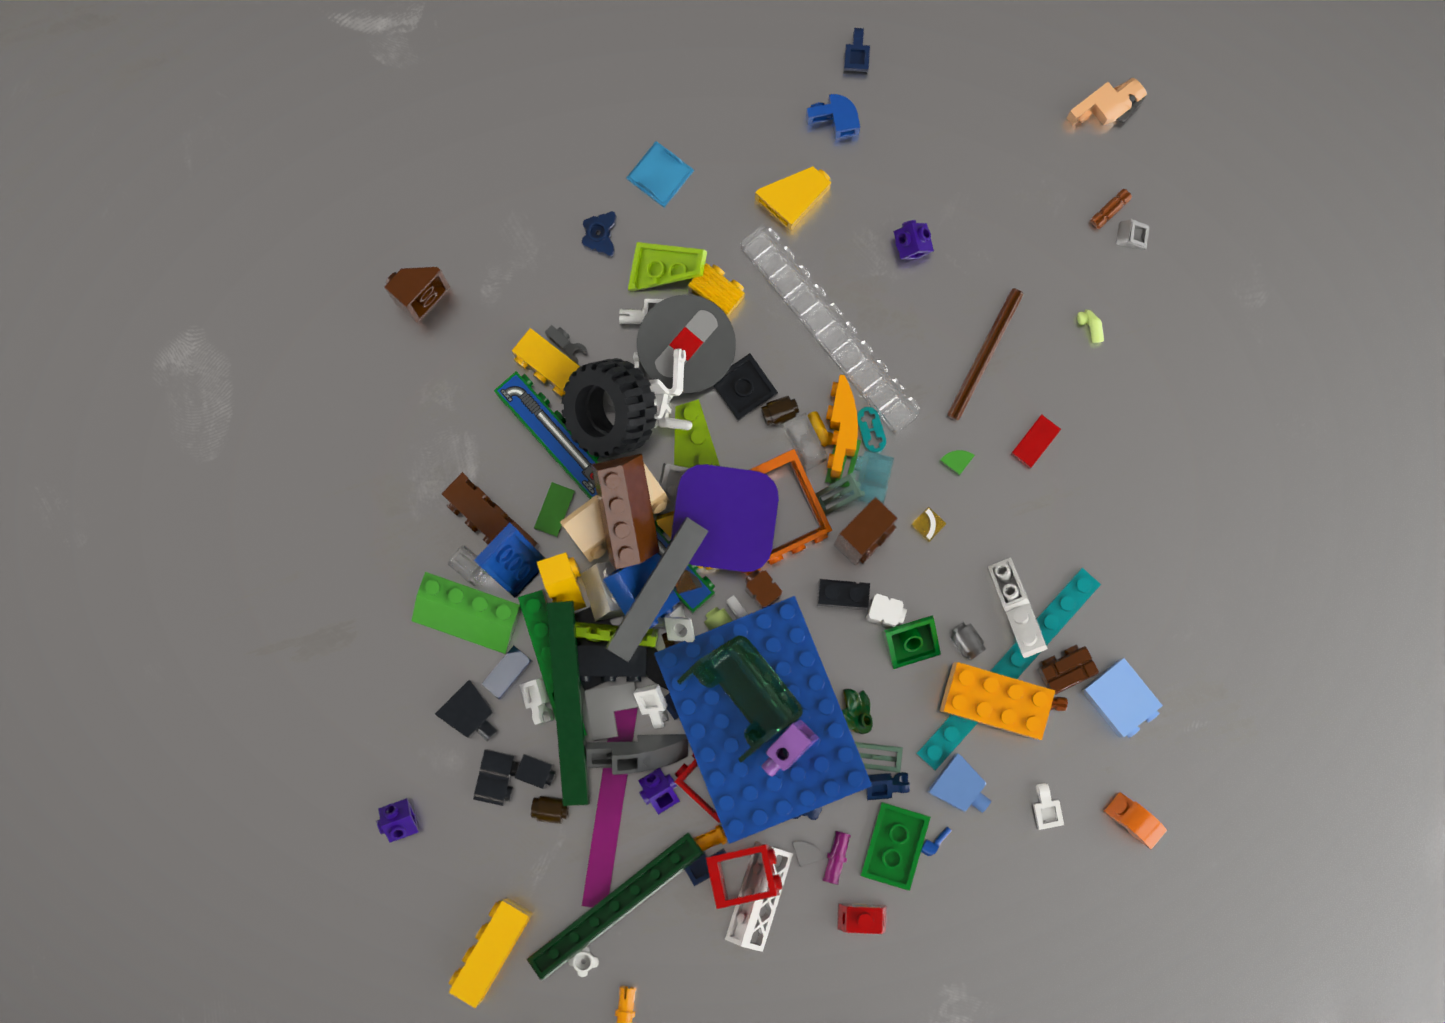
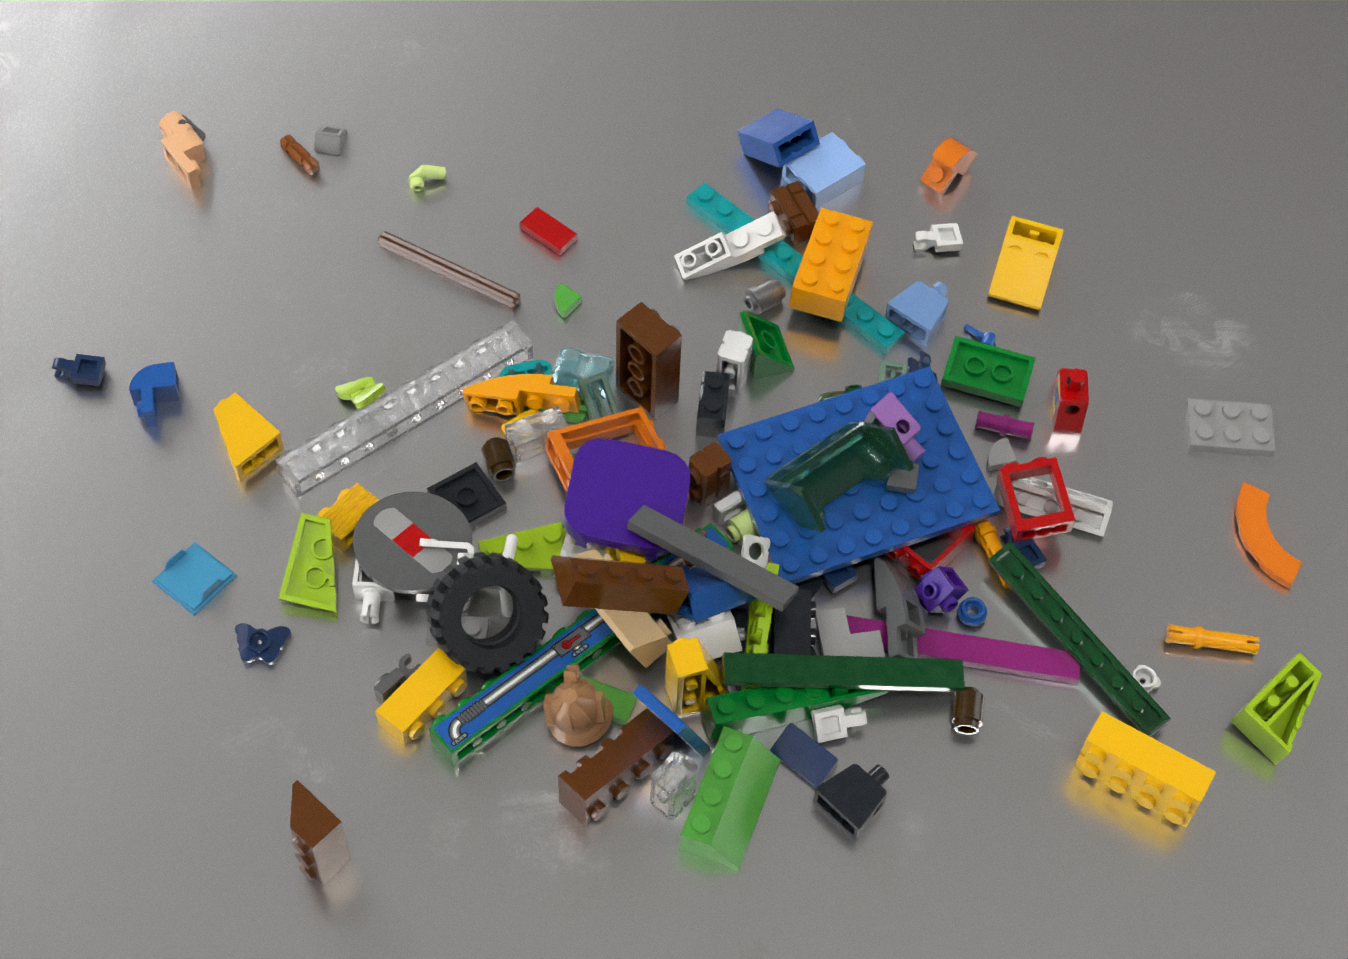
camera: 90 degrees left, 25 degrees down
dark purple brick [376,798,419,843] -> none
black brick [473,749,519,806] -> none
black brick [515,754,556,789] -> none
white plate [633,684,669,729] -> none
dark purple brick [893,220,934,260] -> none
none -> lime animal [335,377,386,409]
none -> medium nougat helmet [543,664,613,747]
none -> blue brick [737,108,820,168]
none -> dark grey tile [886,463,919,494]
none -> blue plate [957,597,987,626]
none -> yellow slope [988,216,1064,310]

